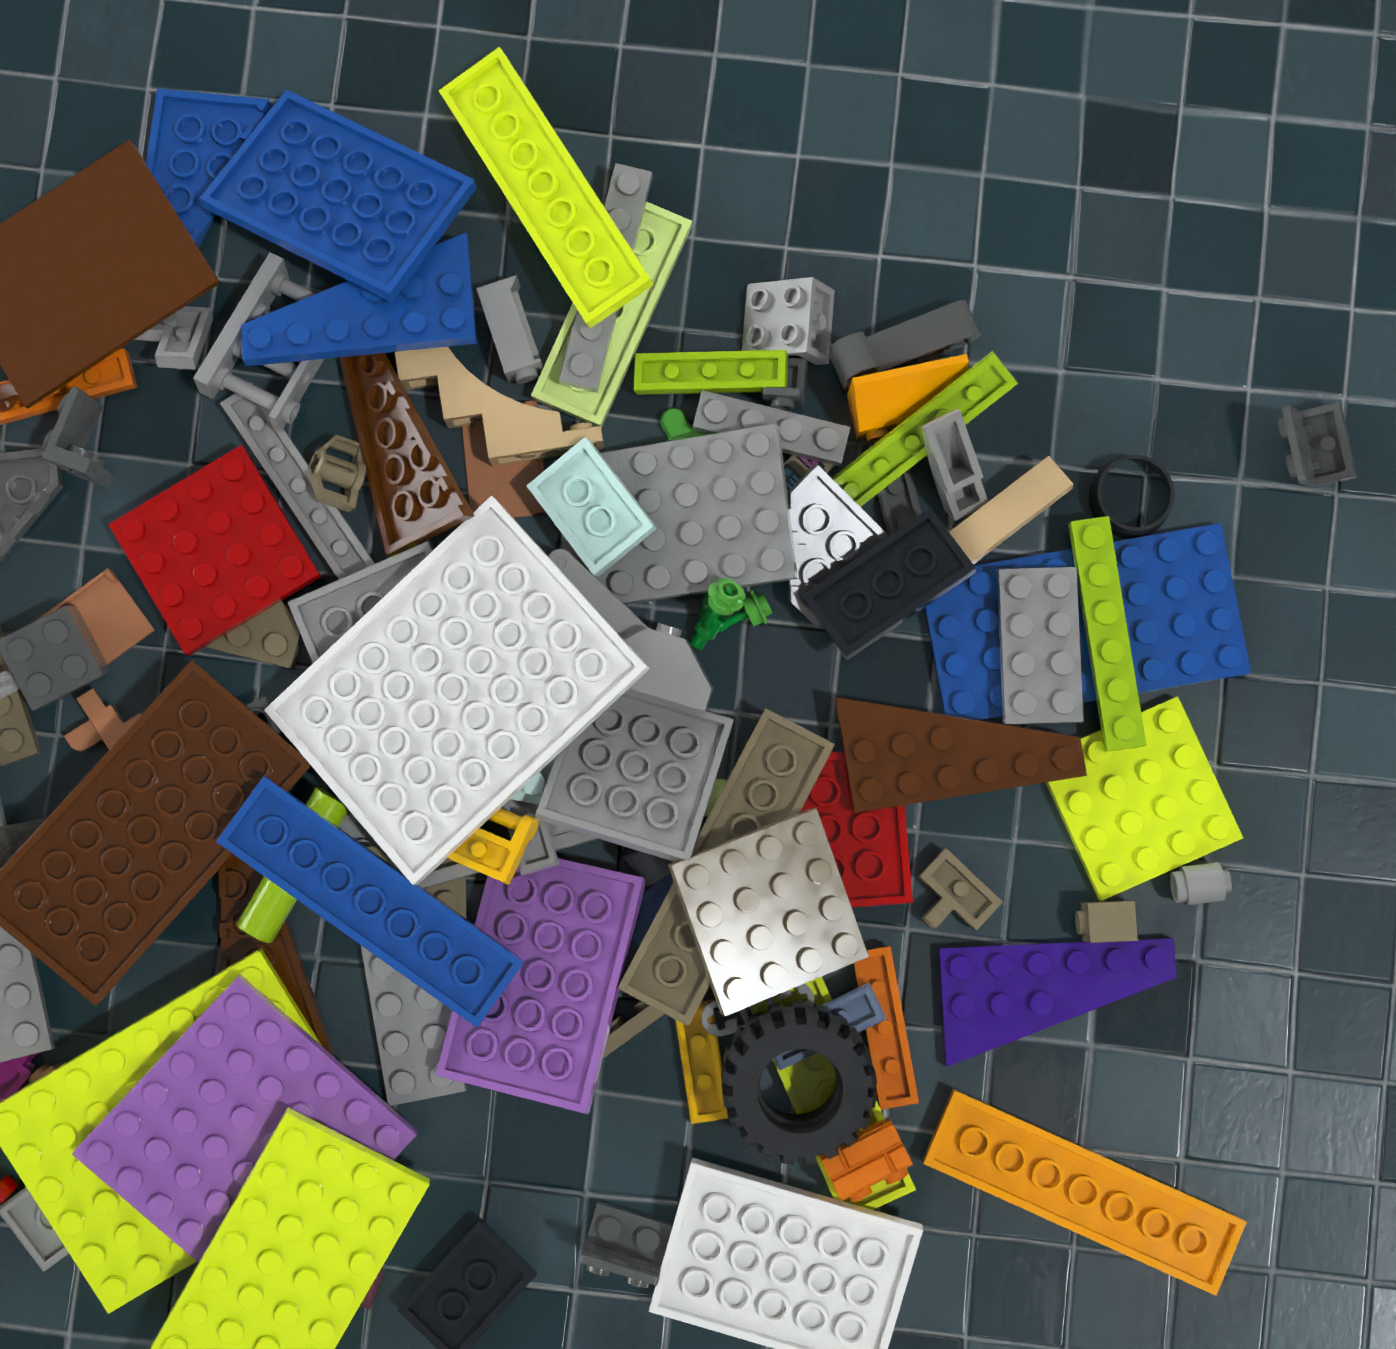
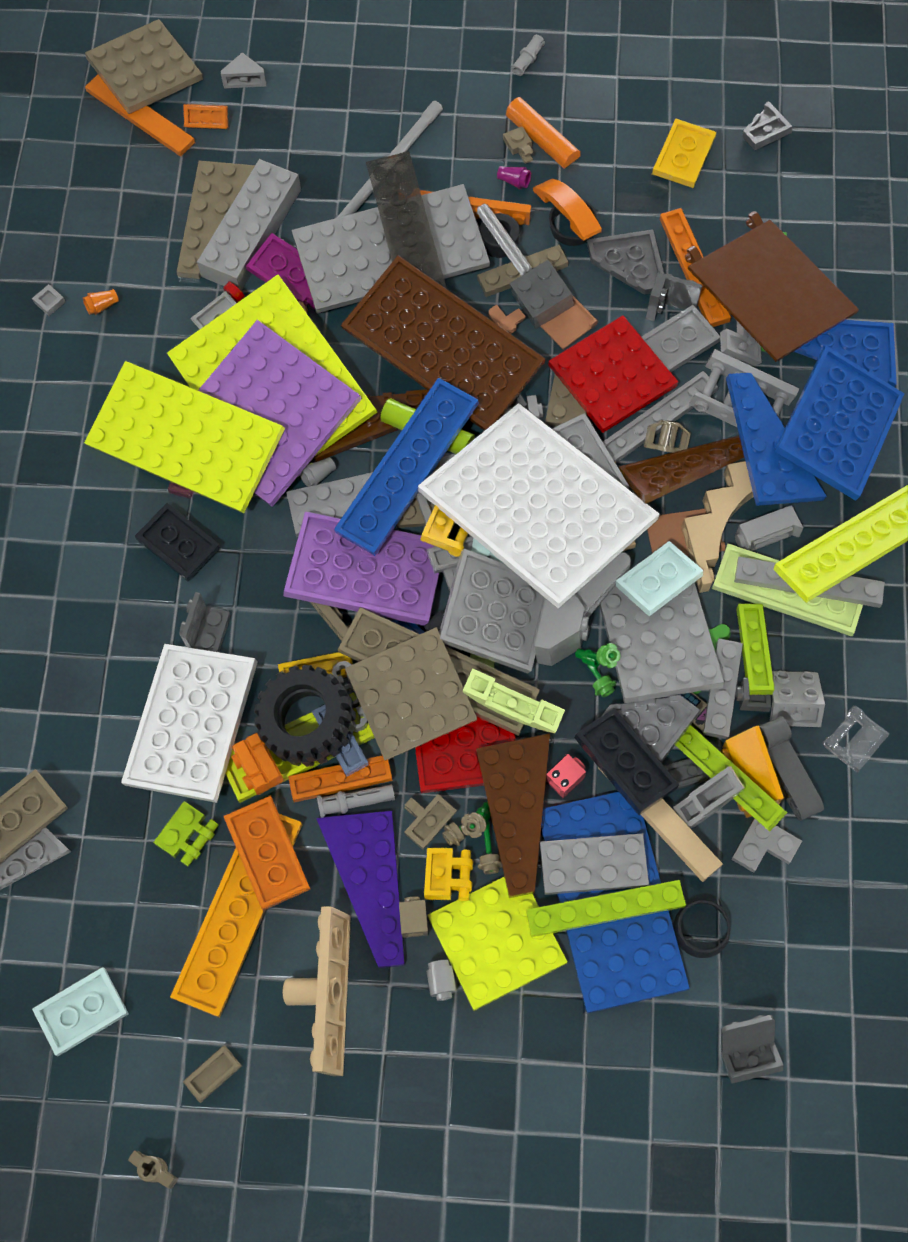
camera: 85 degrees right, 15 degrees down
none -> lime plate [153,801,218,866]
none -> dark tan tile [183,1045,242,1103]
none -> orange tile [224,796,311,911]
none -> tan plate [283,906,351,1076]
none -> light grey cone [300,457,336,487]
none -> light grey pin [317,784,395,818]
none -> yellow plate [424,848,473,901]
none -> dark tan plant [442,802,502,874]
none -> yellowish green slope [462,668,565,733]
none -> light grey plate [526,395,543,419]
none -> coral brick [546,754,586,798]
none -> light grey plate [642,305,720,372]
none -> light grey plate [731,818,802,873]
none -> clear plate [822,706,889,773]

